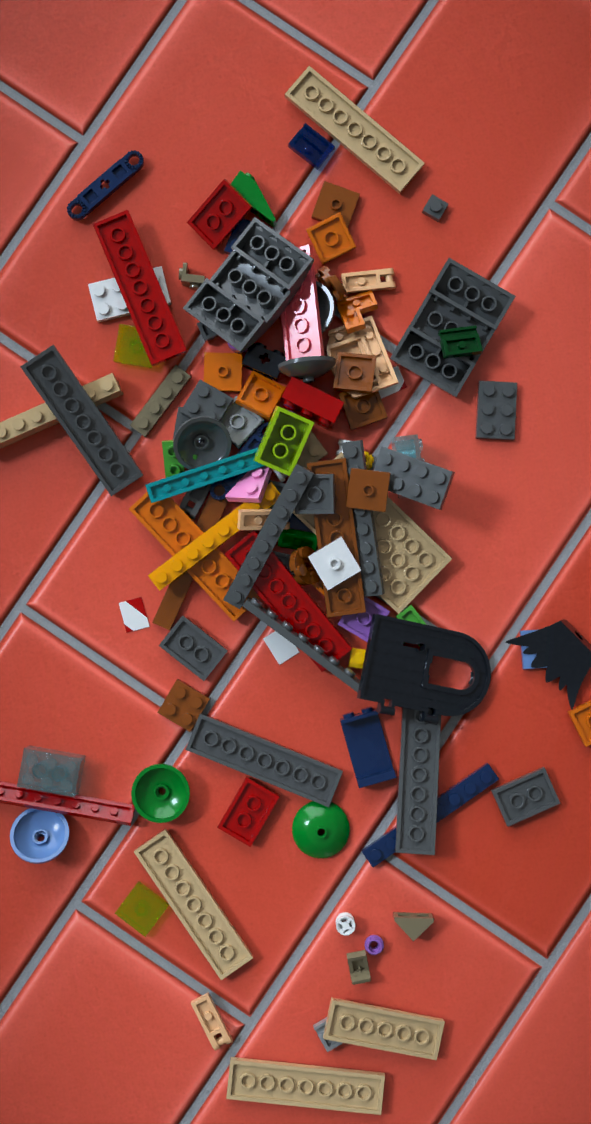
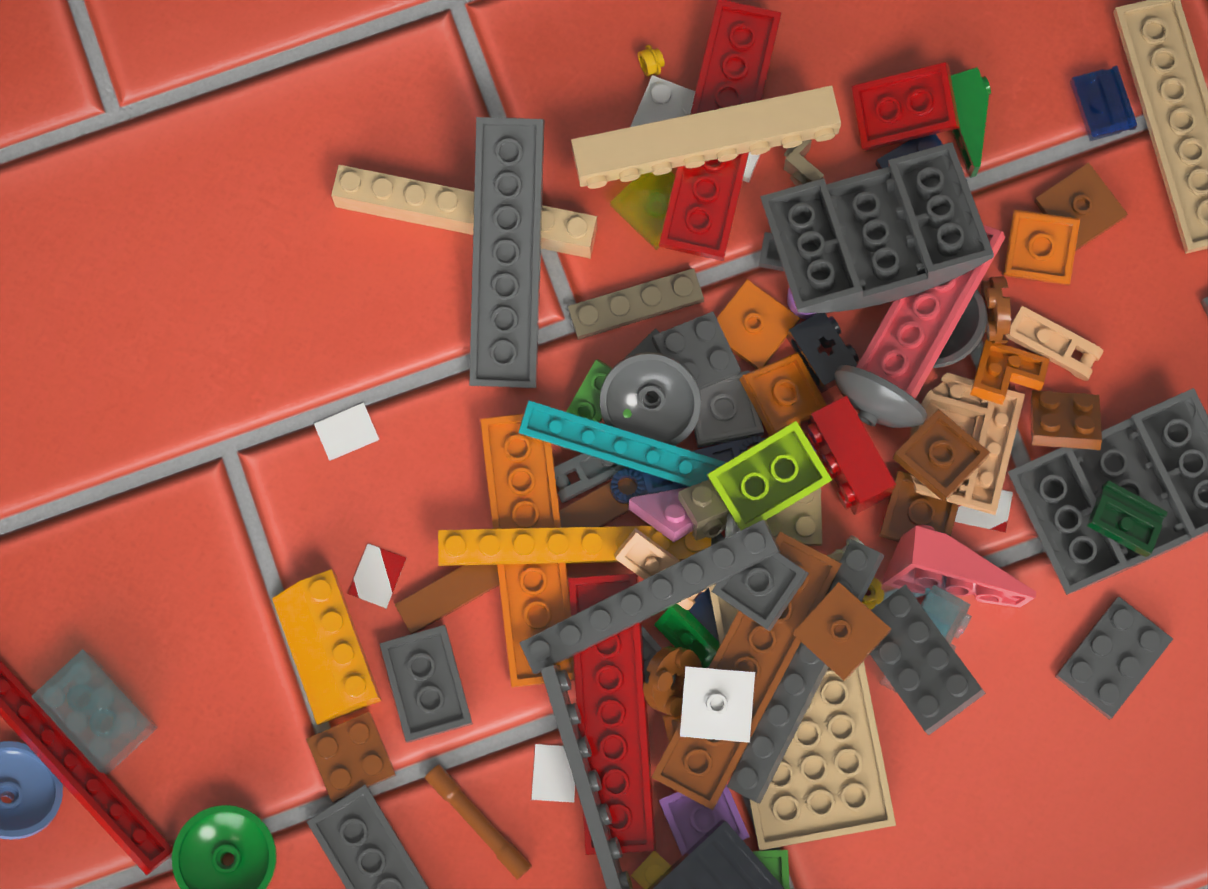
camera: 40 degrees right, 10 degrees down
none -> light orange slope [272,569,382,725]
none -> white sticker [314,403,379,461]
none -> dark orange piece [425,764,532,880]
none -> tan brick [571,86,841,189]
none -> yellow plate [638,45,665,76]
none -> dark tan bracket [678,480,728,540]
none -> coral wedge [882,525,1036,608]
none -> dark orange plate [1030,390,1102,450]

